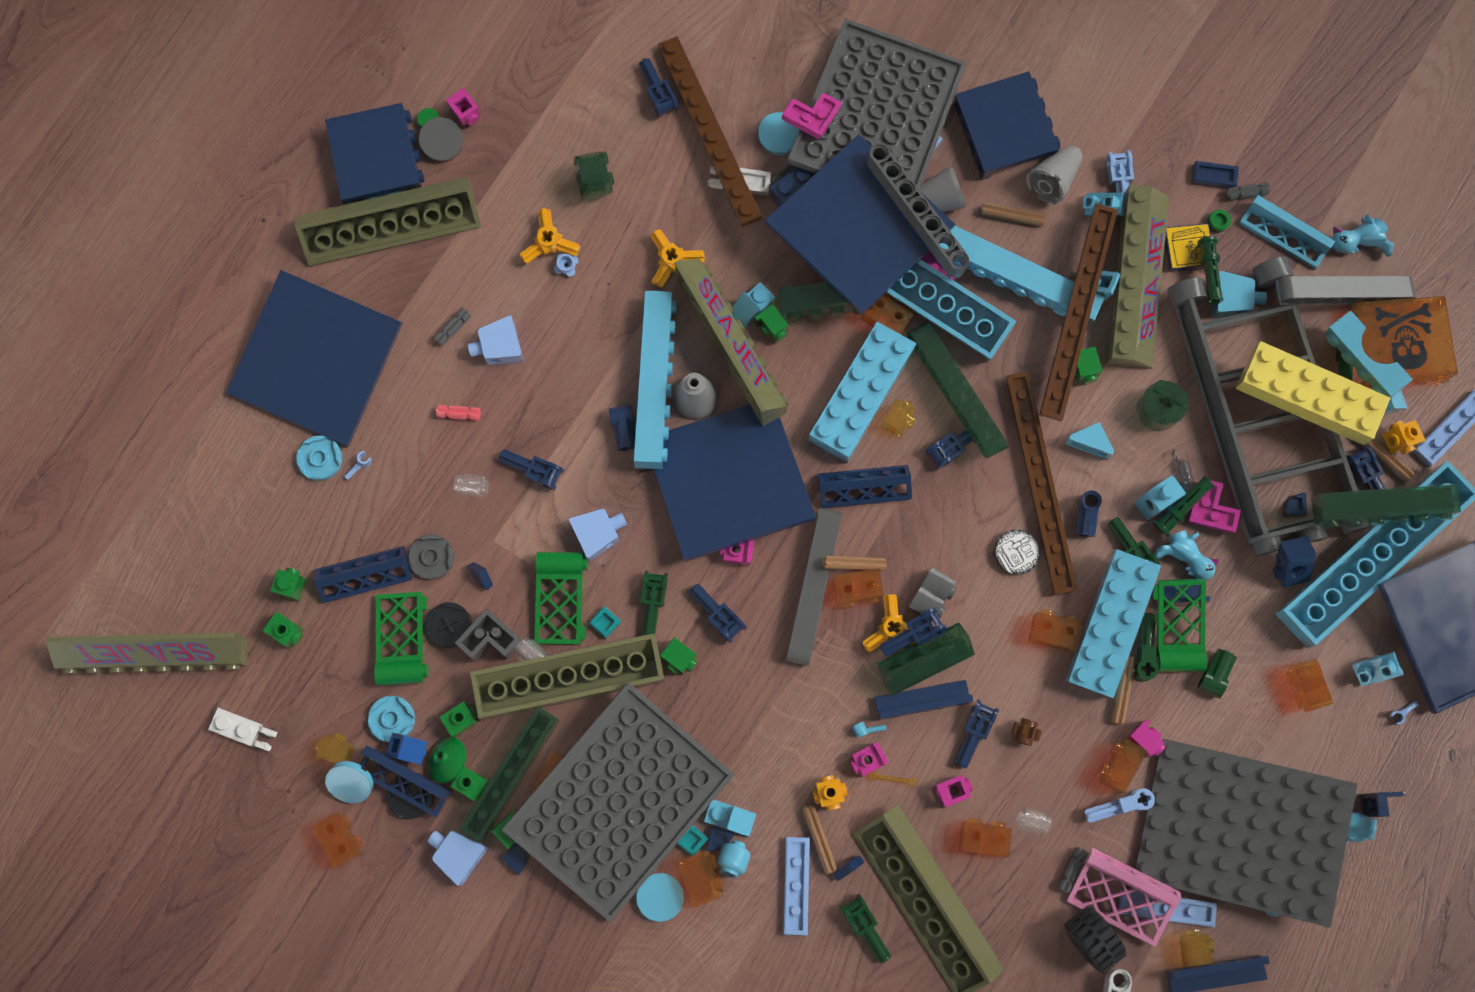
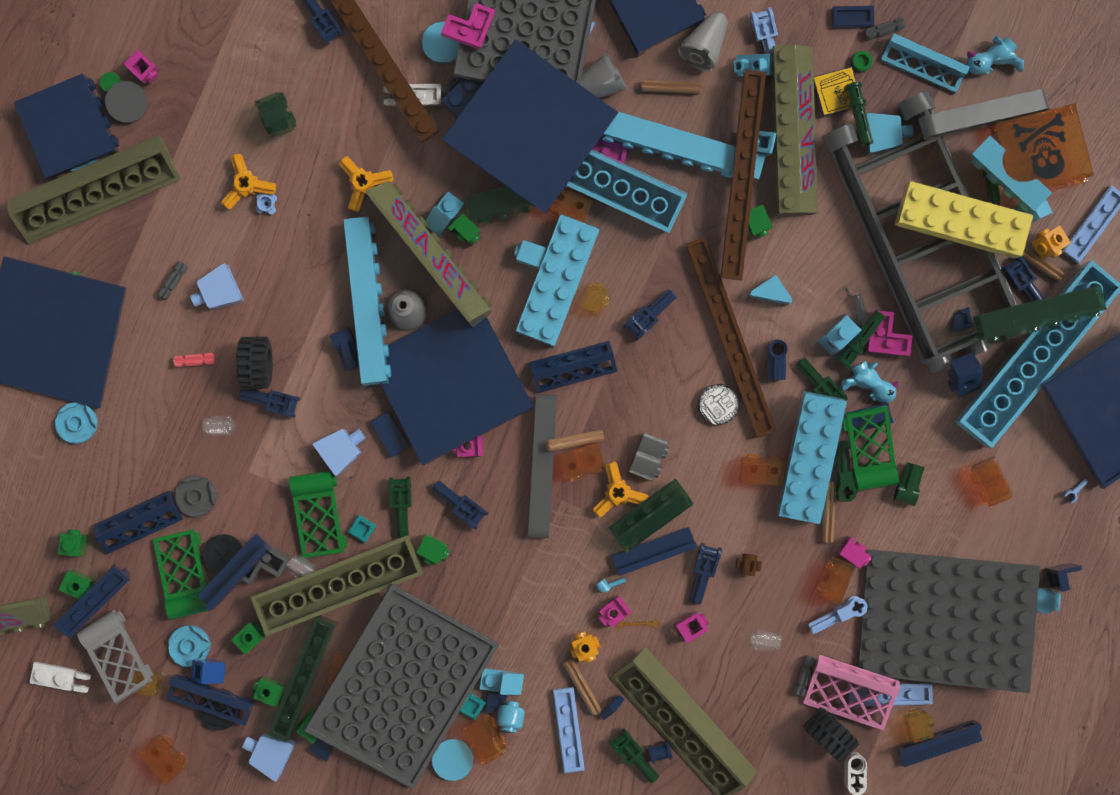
camera: 15 degrees left, 10 degrees up
medium azure tile [325,761,373,803] -> none
light blue hand [344,451,372,480] -> none
green dish [427,737,467,783] -> none
dark blue tile [467,562,493,590] -> none
dark grey beam [867,143,970,278] -> none
dark blue connector [880,608,948,656] -> none
clear green beam [907,322,1008,459] -> none
clear orange brick [959,818,1012,858] -> none
clear green brick [1137,380,1189,431] -> none
medium azure hips [1352,652,1403,687] -> none
none -> dark blue fence [53,564,130,638]
none -> light grey piece [77,610,154,704]
none -> dark blue fence [197,533,272,611]
none -> black tyre [236,336,273,389]
none -> dark blue tile [371,411,409,458]
none -> medium azure brick [514,240,547,269]
none -> dark blue bush [648,741,673,764]

